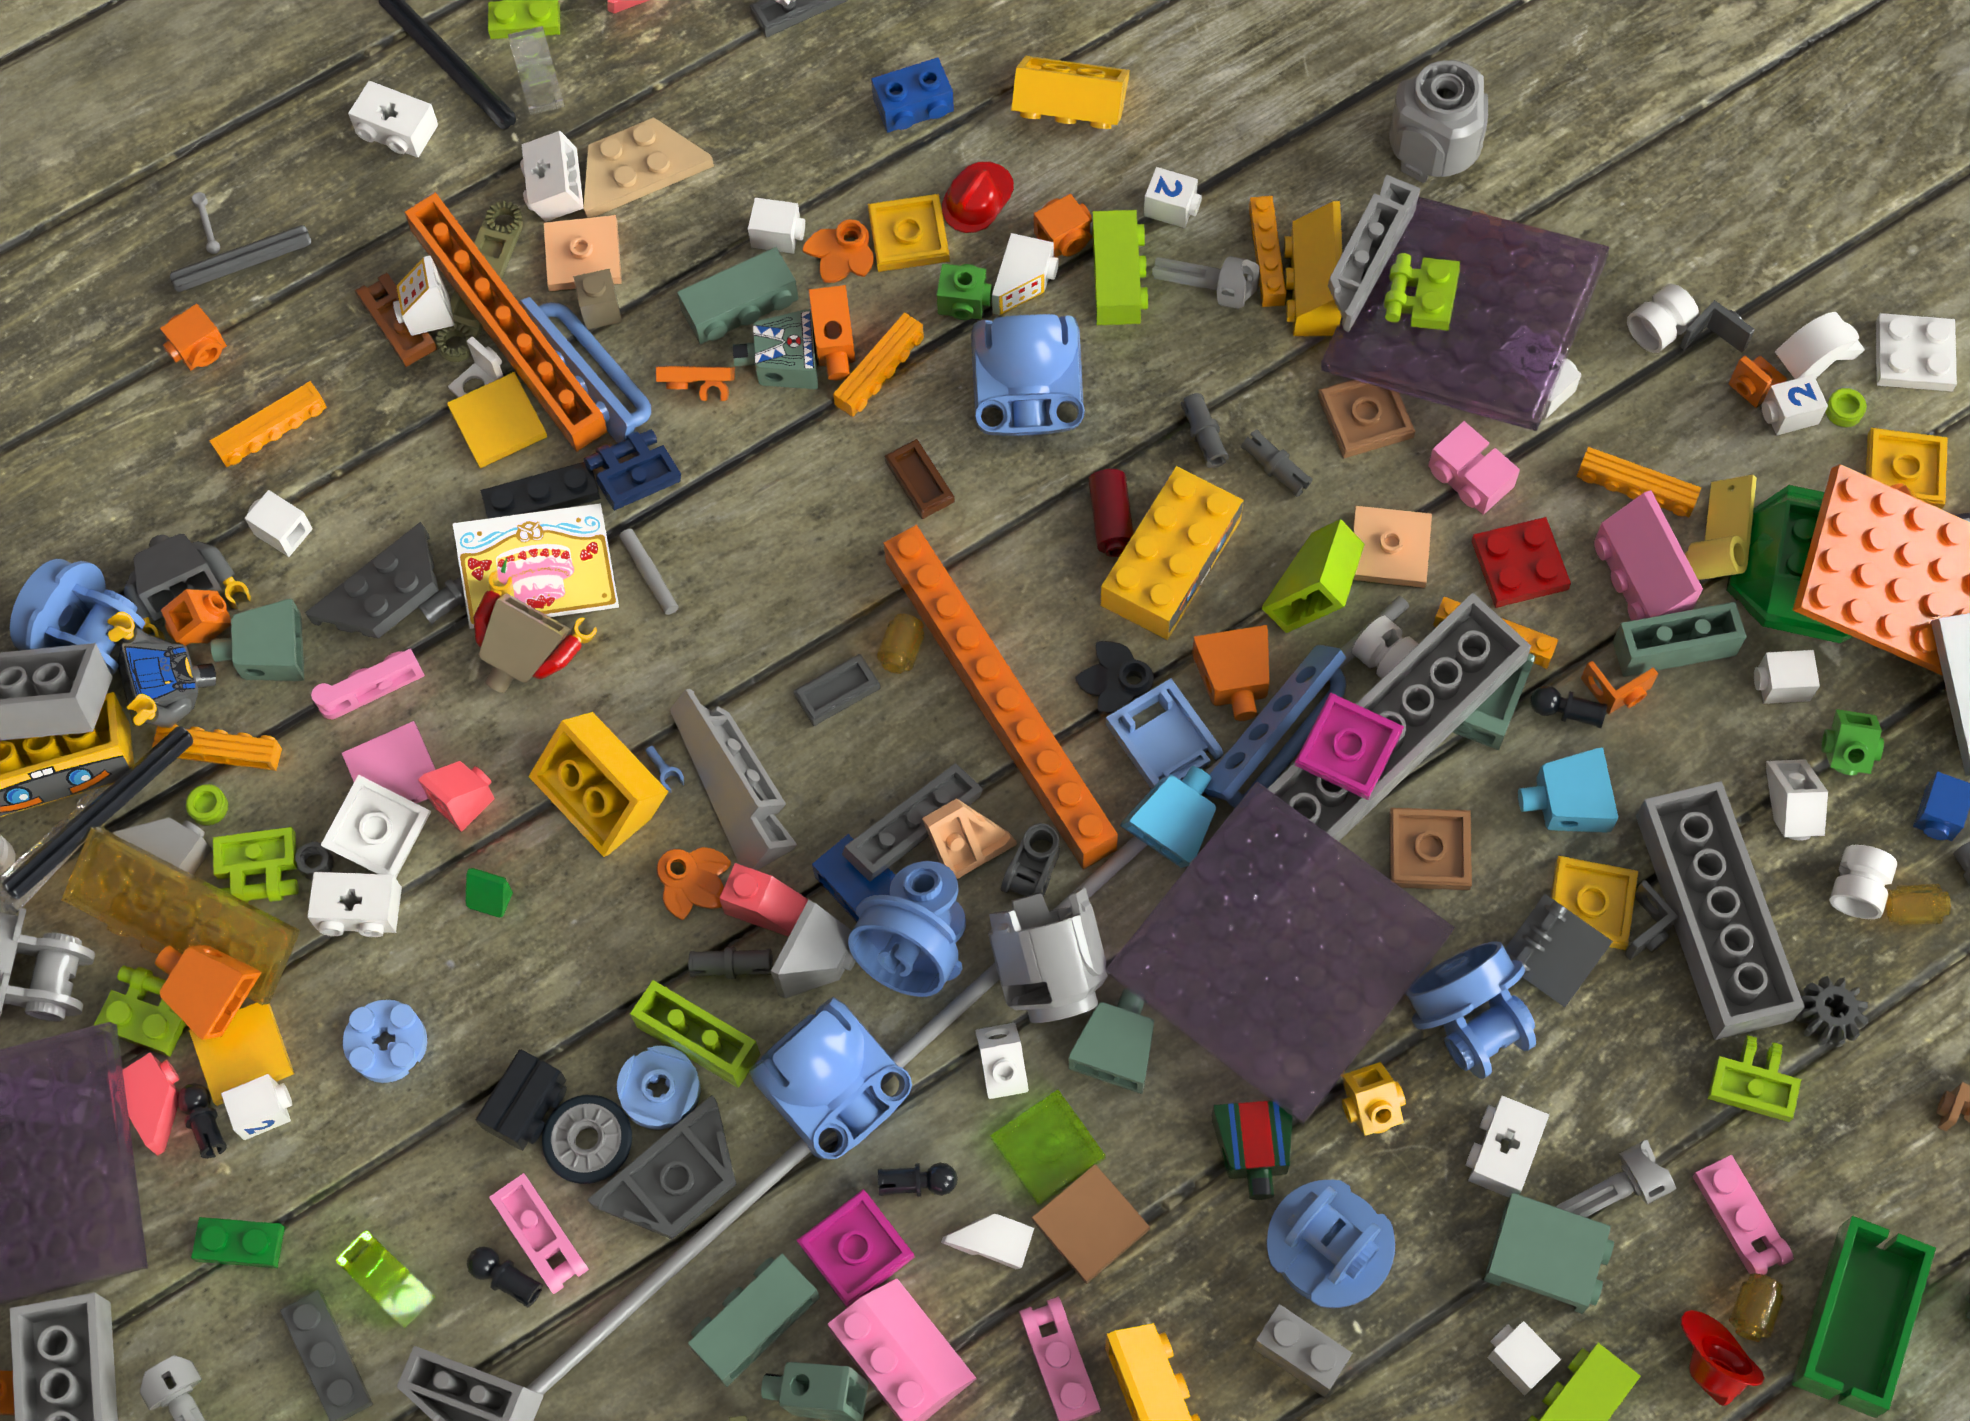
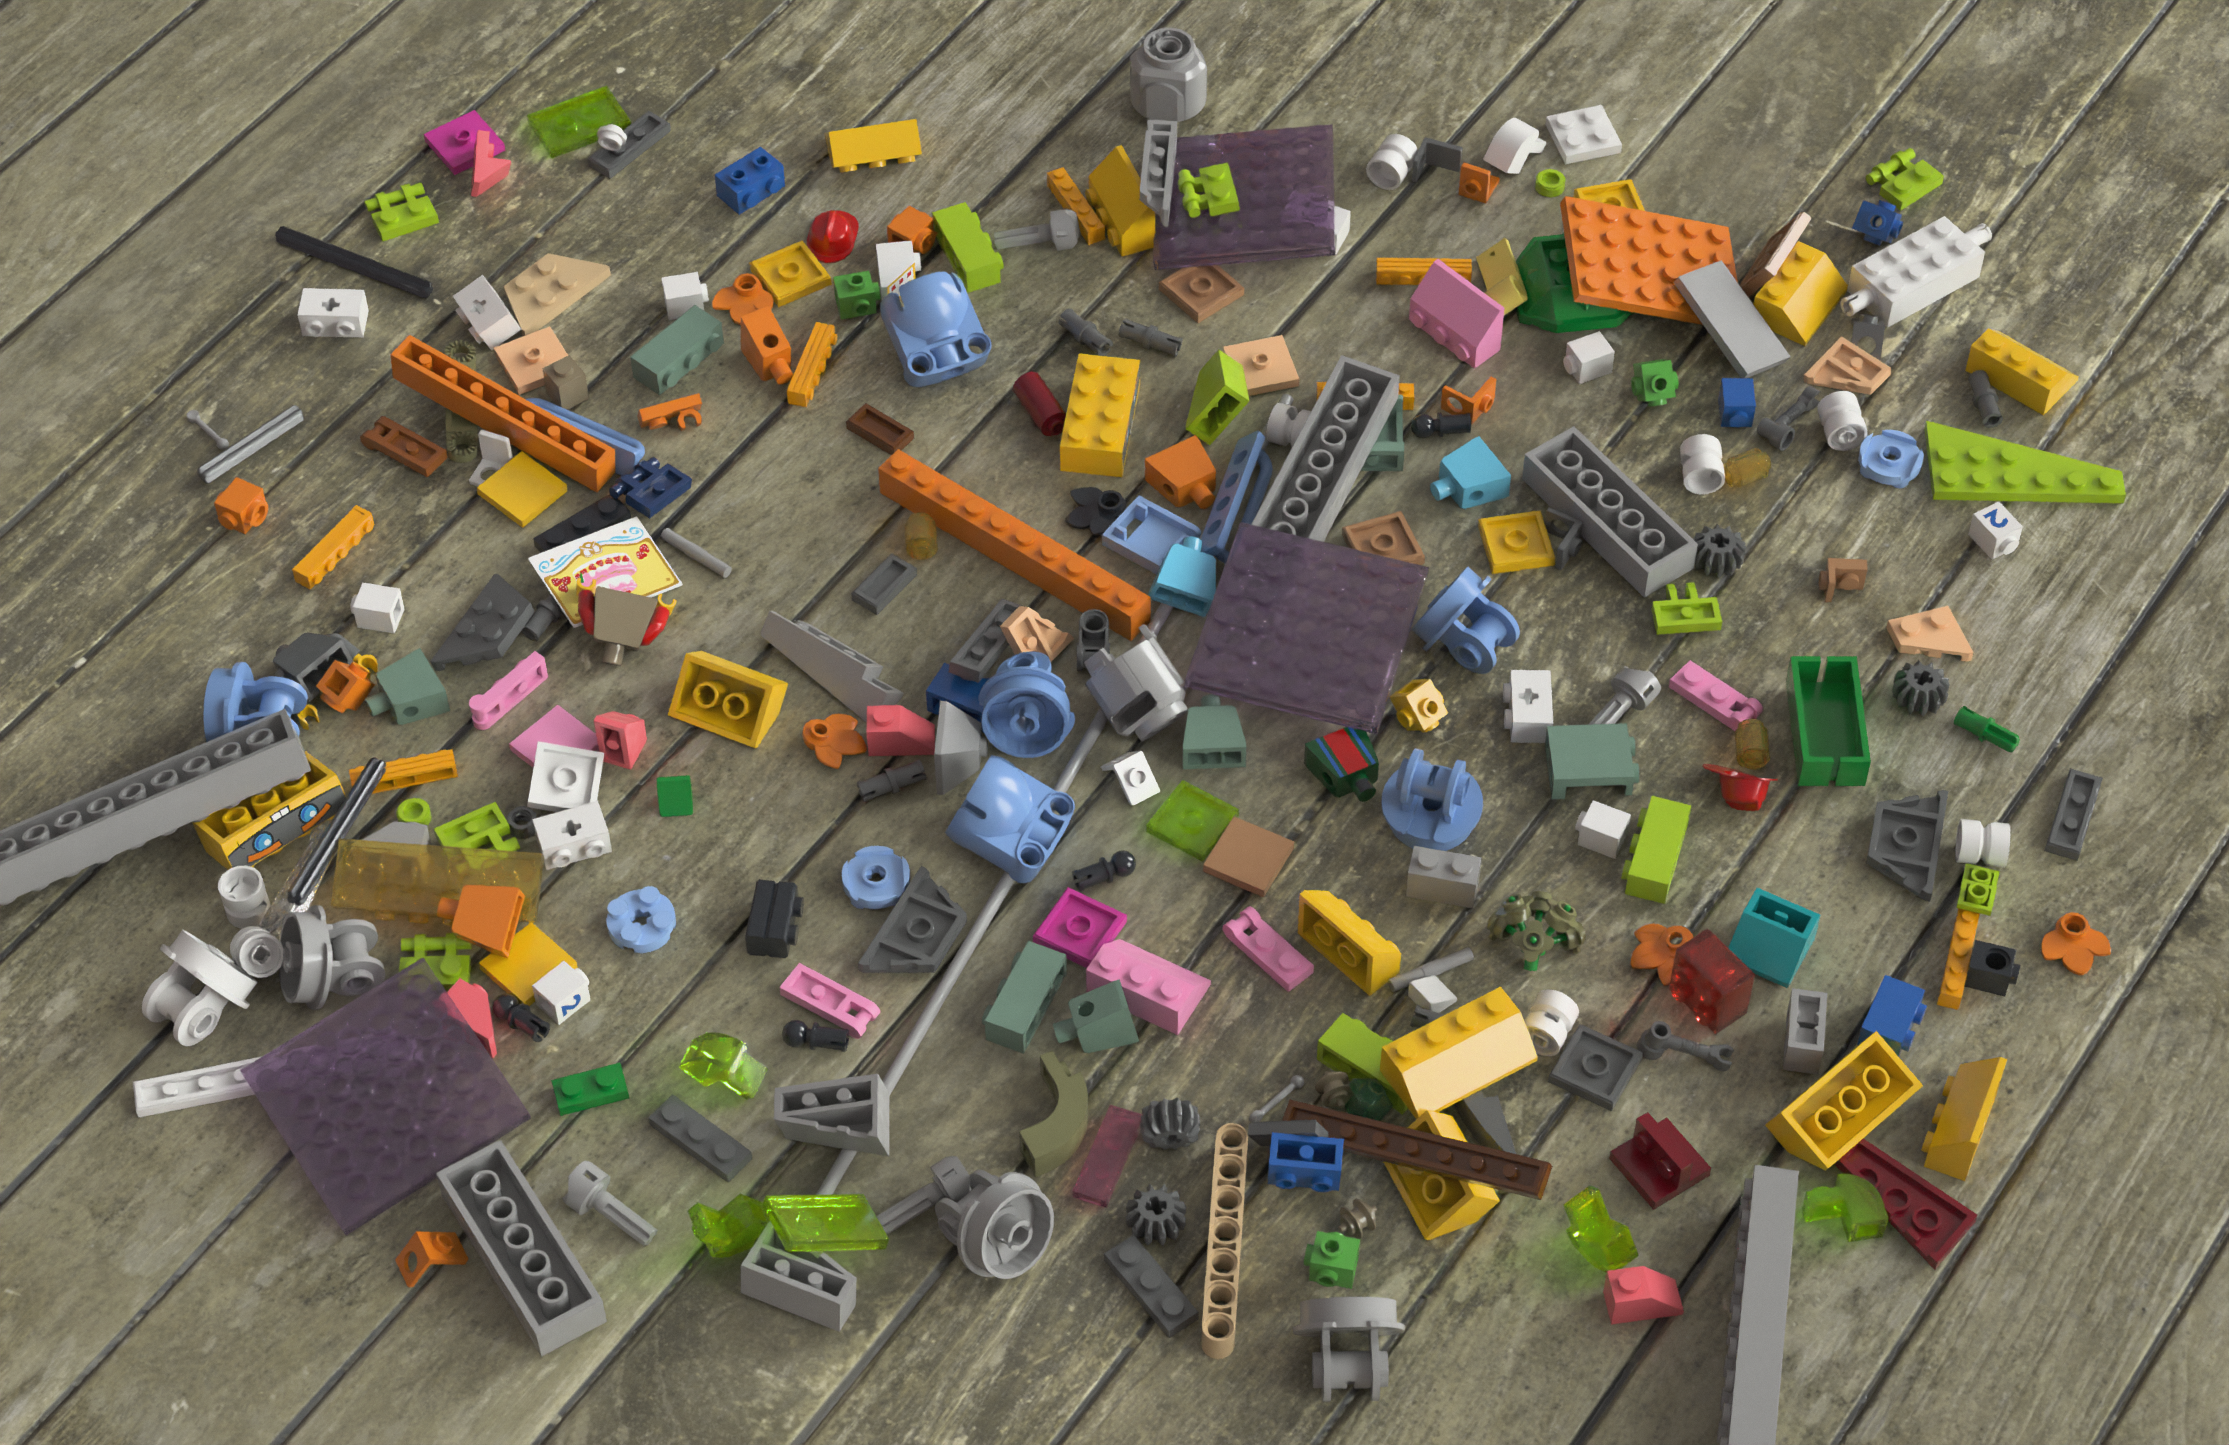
camera: 25 degrees left, 15 degrees down
torso [107,612,216,728] -> none
white slope [393,255,454,336] -> none
clear brick [508,26,565,115] -> none
wheel [542,1095,632,1184] -> none
lime brick [630,980,761,1089] -> none
medium blue hand [645,746,684,793] -> none
sand green torso [733,309,818,389] -> none
white slope [941,1214,1034,1269] -> none
white brick [1144,167,1202,228] -> none
dark pink plate [1295,692,1404,800] -> none
bright pink piece [1428,421,1520,515] -> none
red plate [1471,517,1571,608] -> none
dark grey hinge [1505,894,1613,1007] -> none
sand green brick [1613,602,1747,677] -> none
white brick [1762,374,1828,436] -> none
white slope [1766,759,1828,840] -> none

